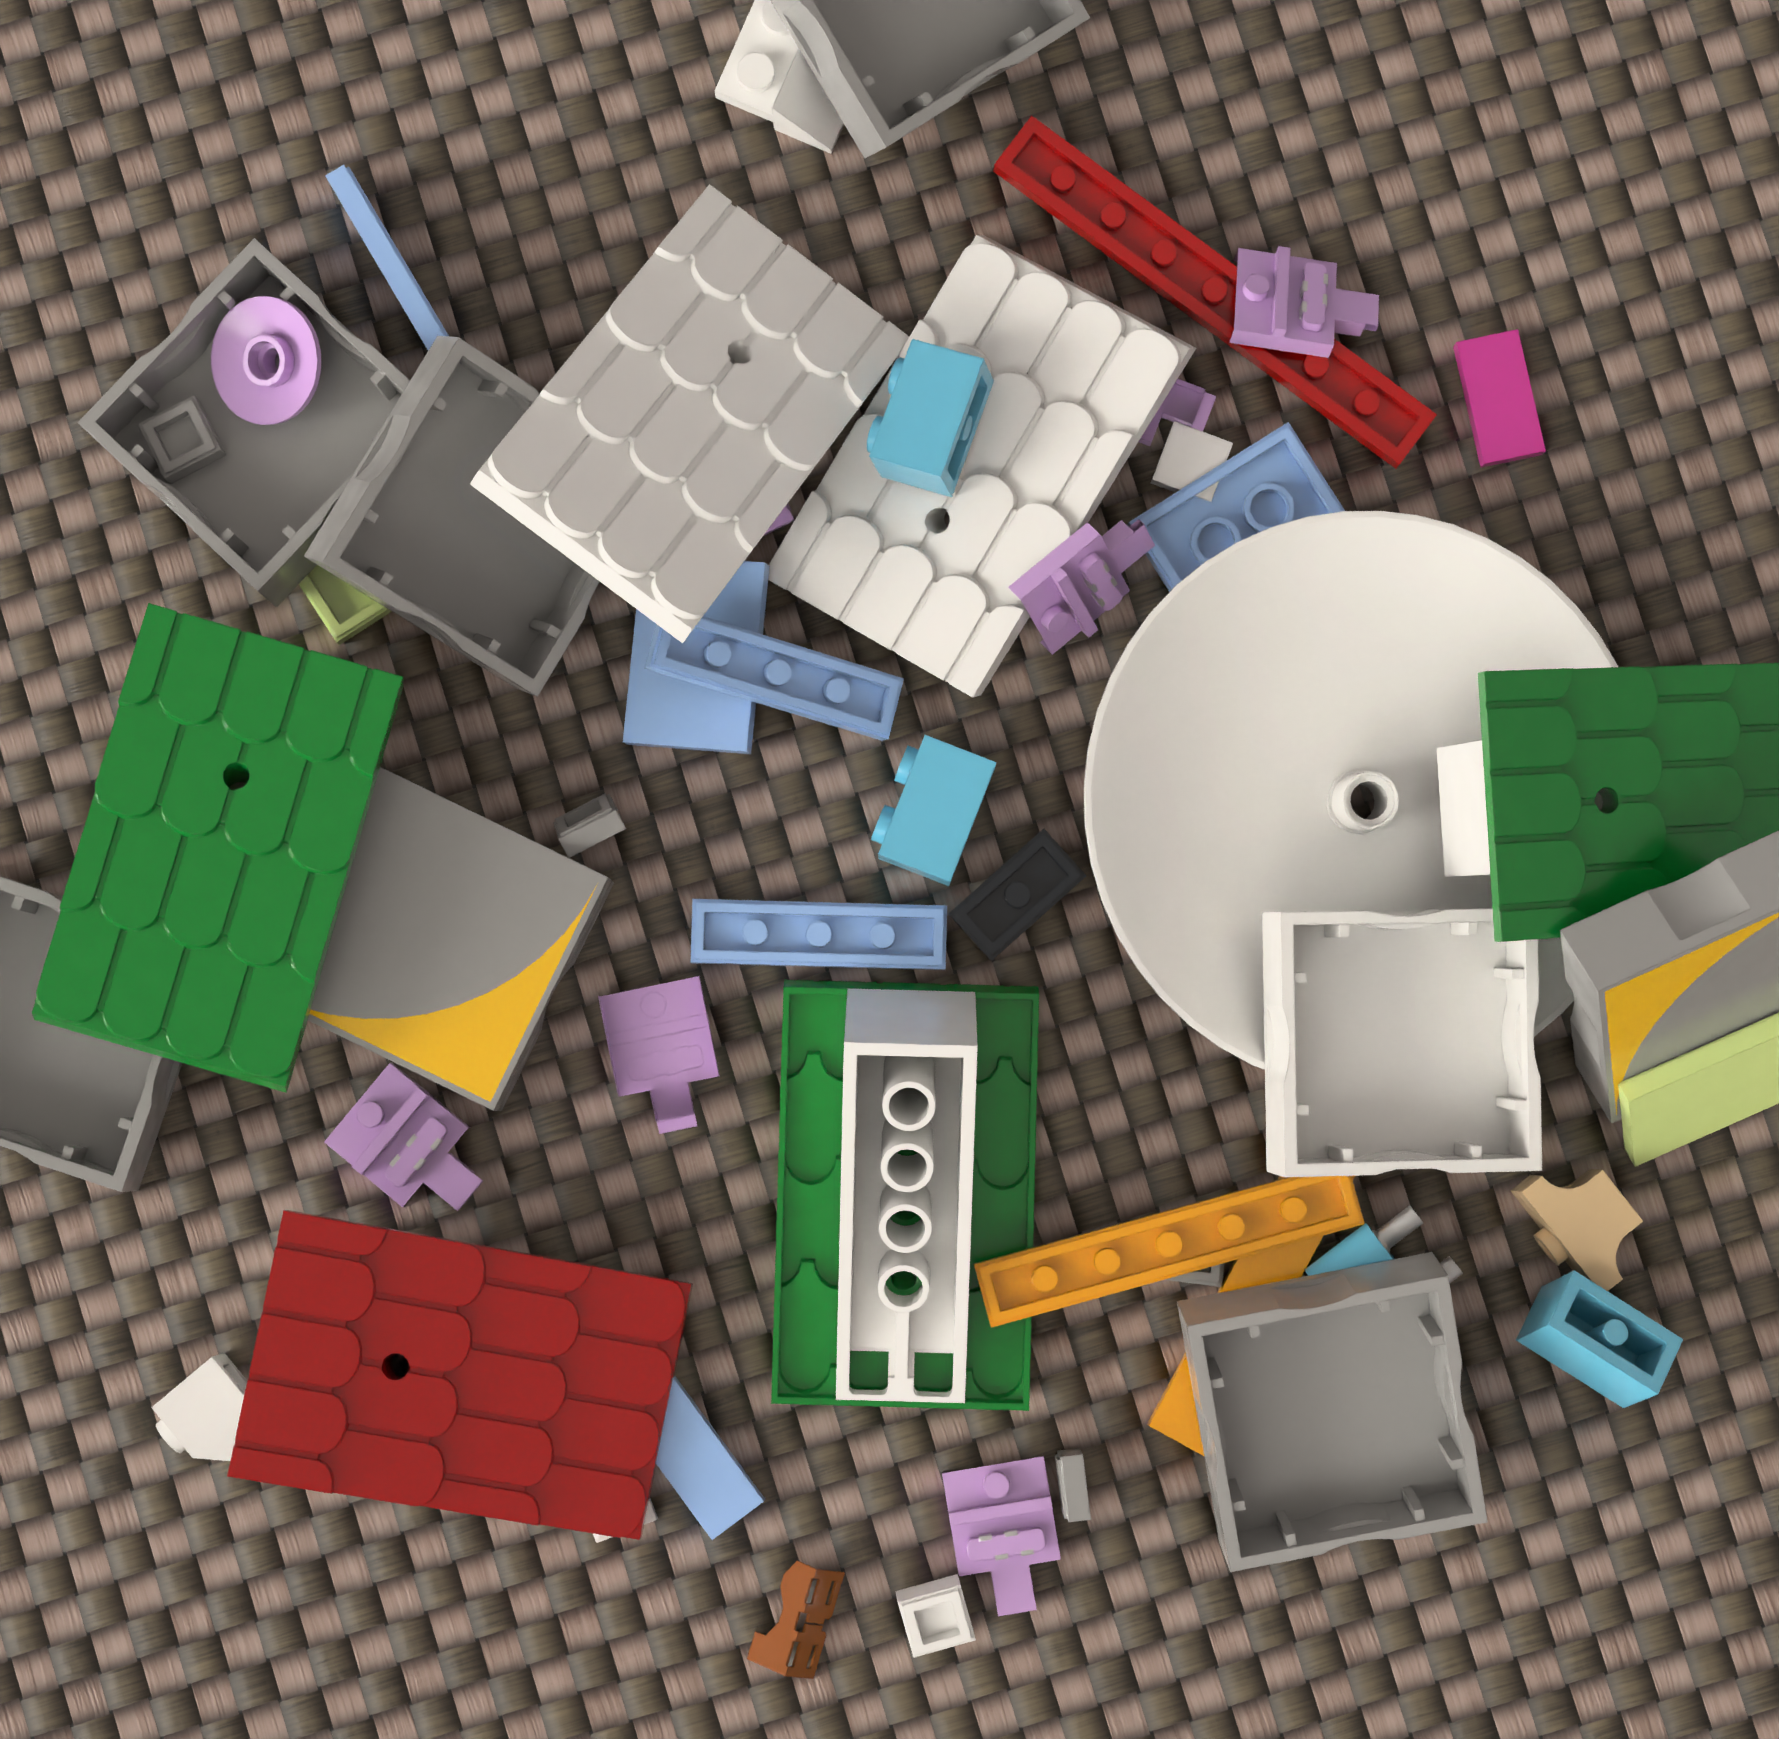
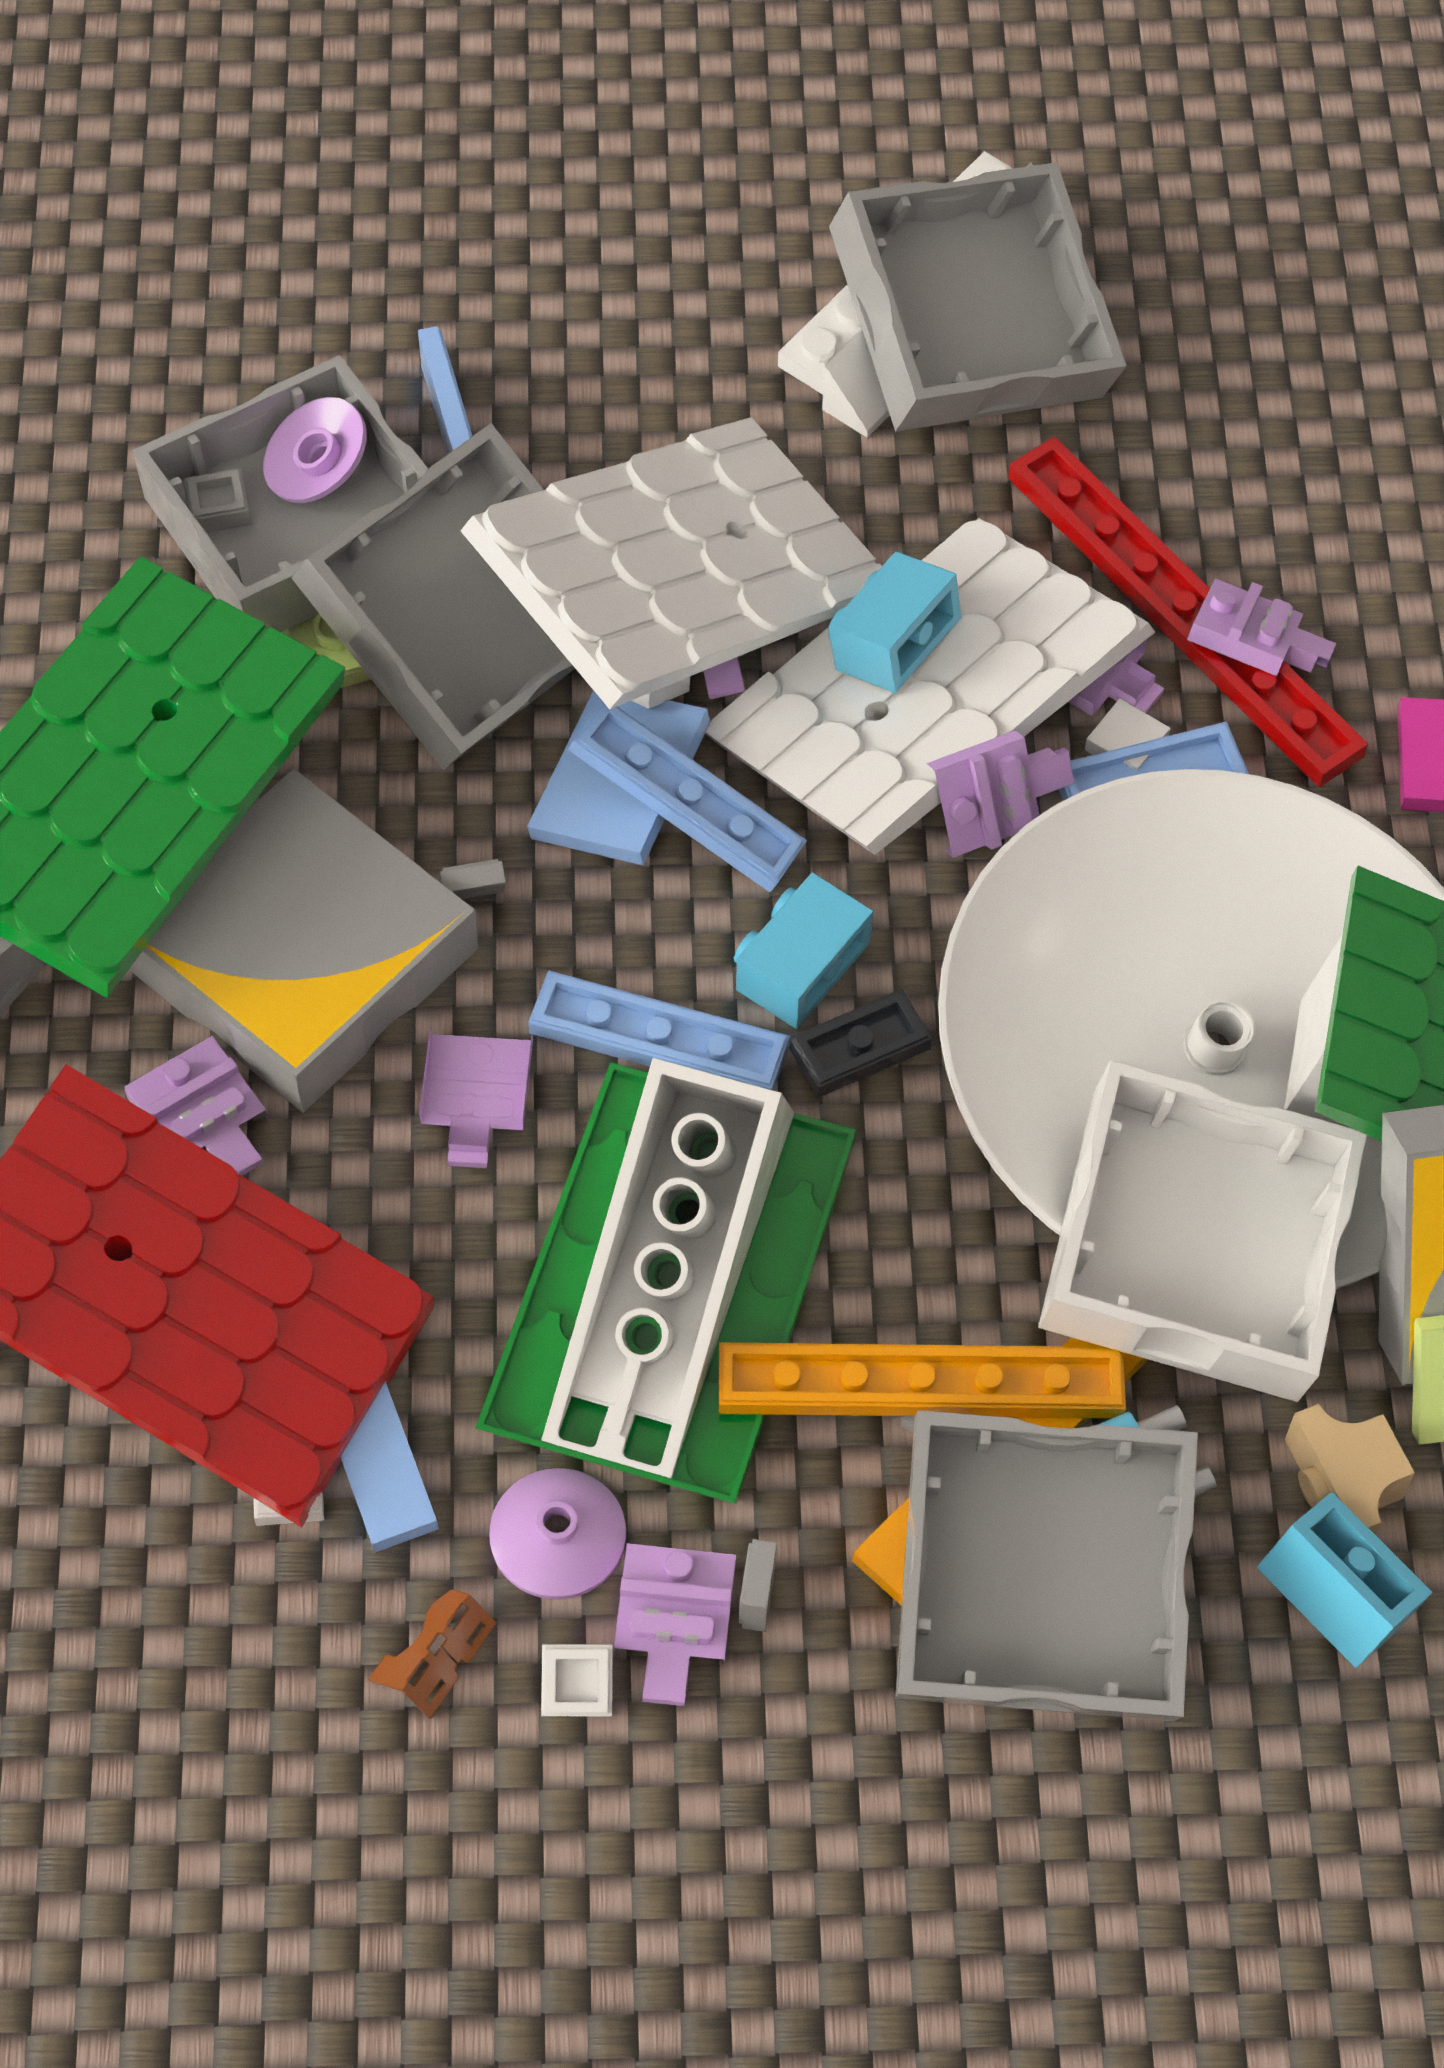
camera: 15 degrees right, 25 degrees down
none -> lavender dish [489,1468,626,1599]

